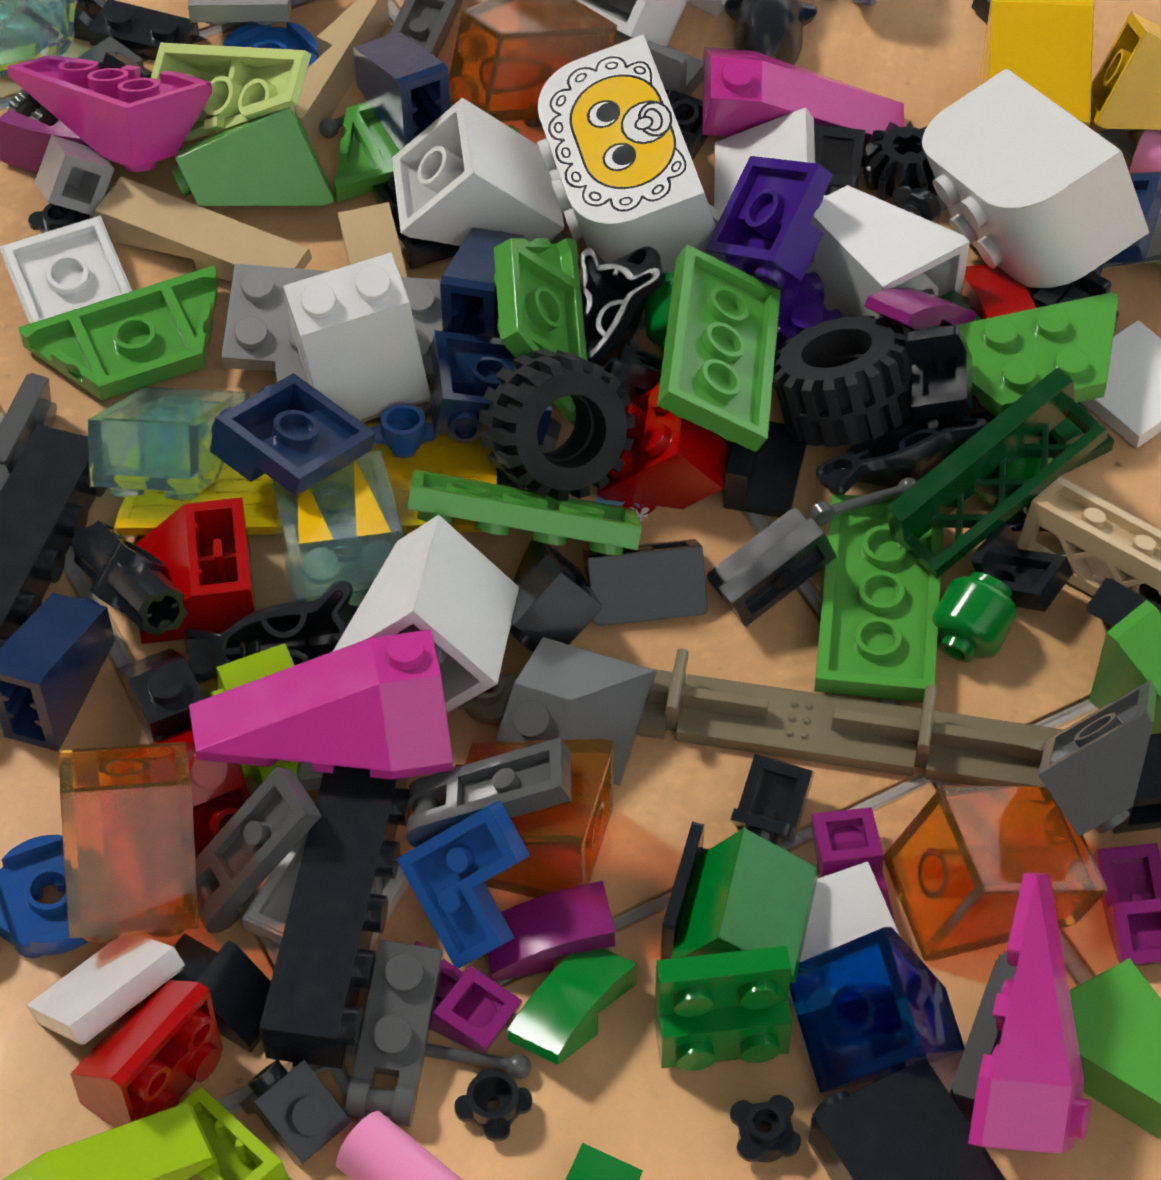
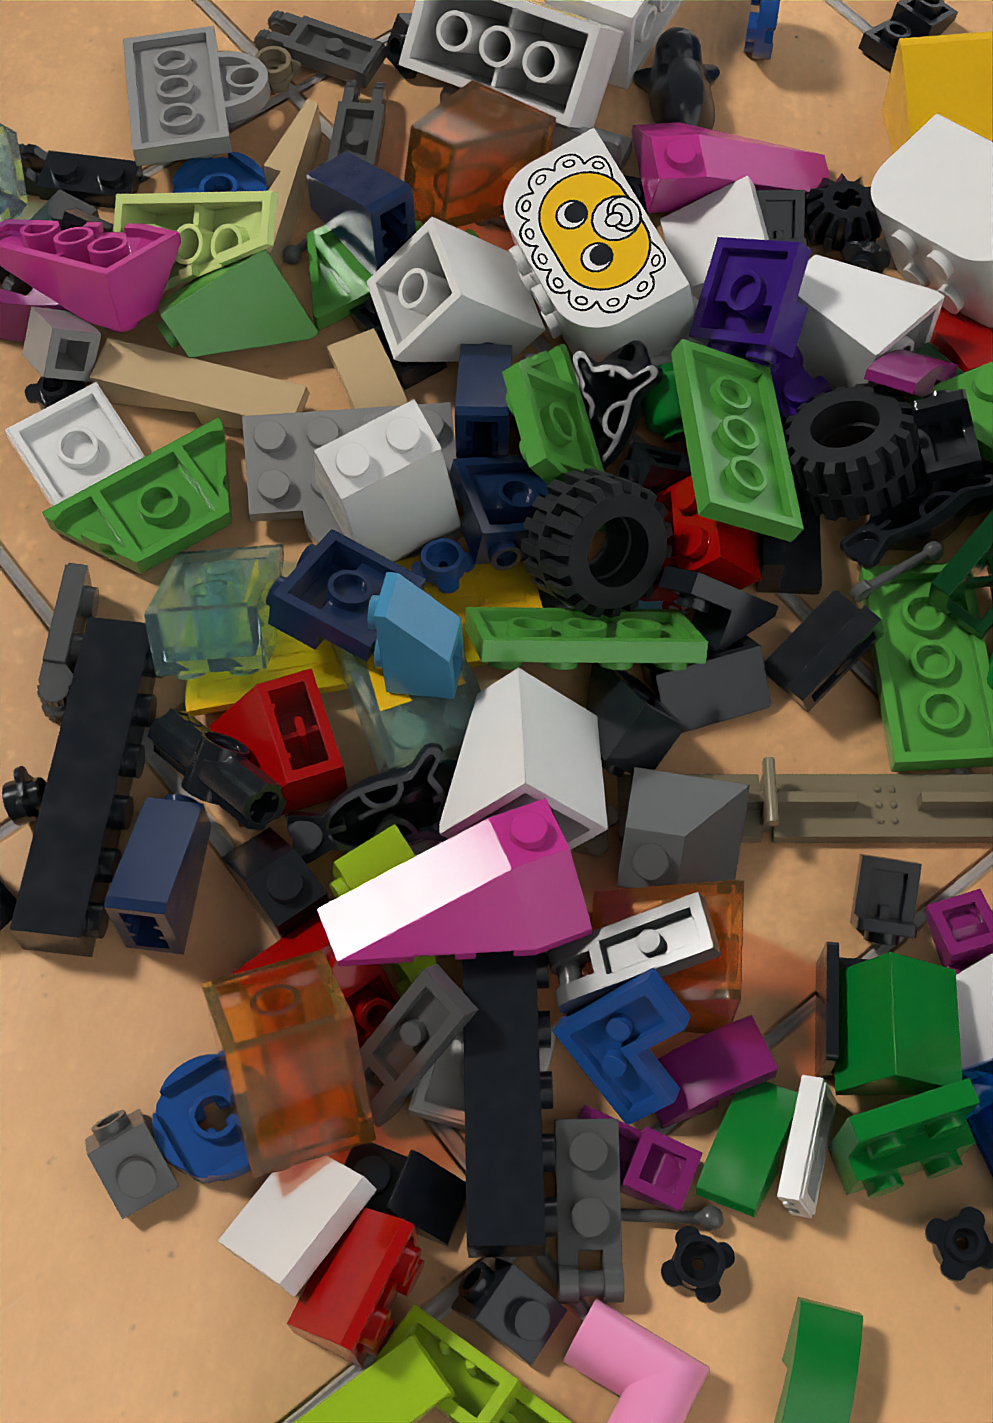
camera: 10 degrees left, 10 degrees up
none -> dark azure slope [367,572,465,699]
none -> black slope [658,565,779,652]
none -> white tile [777,1075,837,1219]

